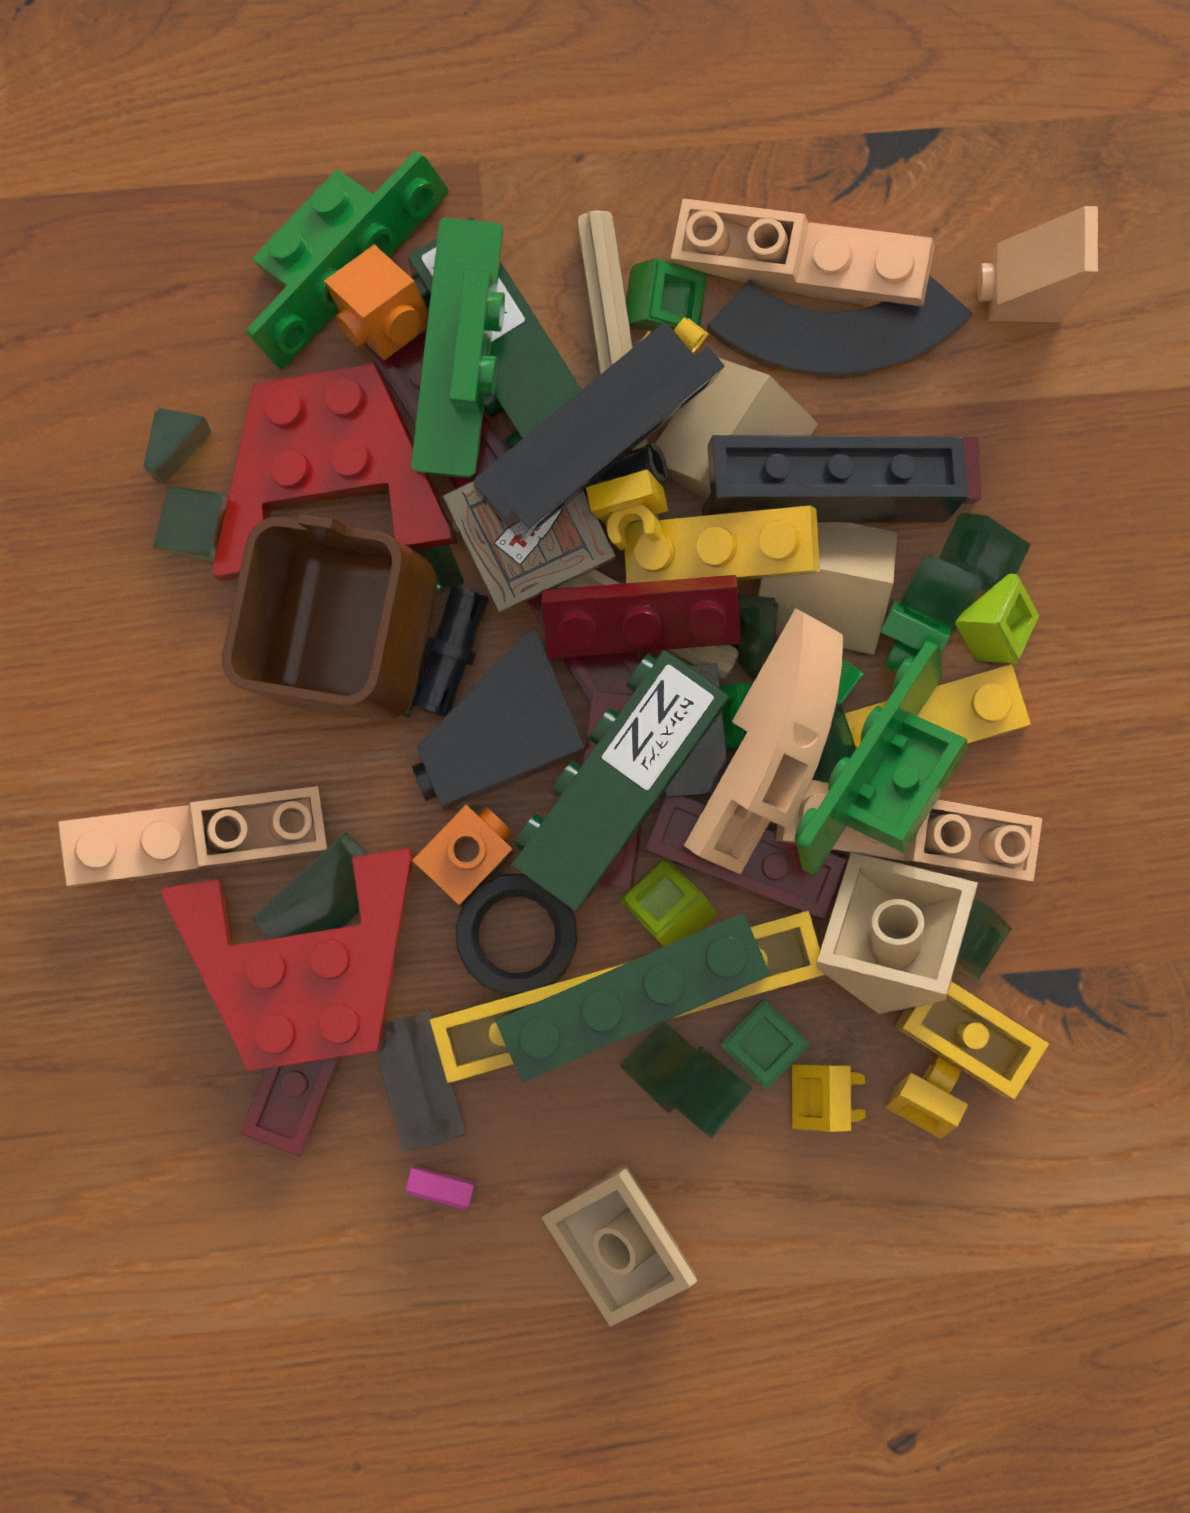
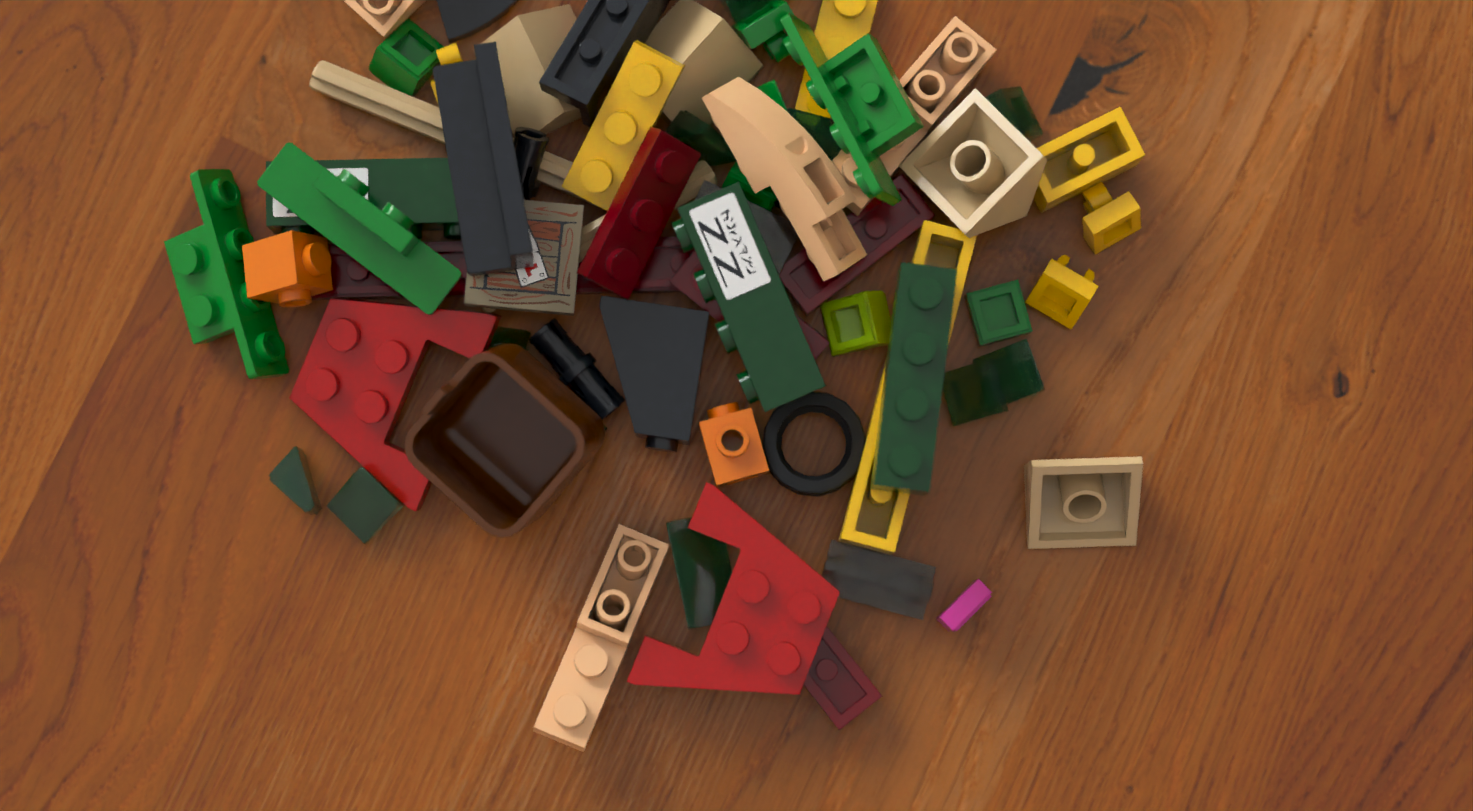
camera: 60 degrees left, 0 degrees up
yellow tile [586,470,668,550] -> none

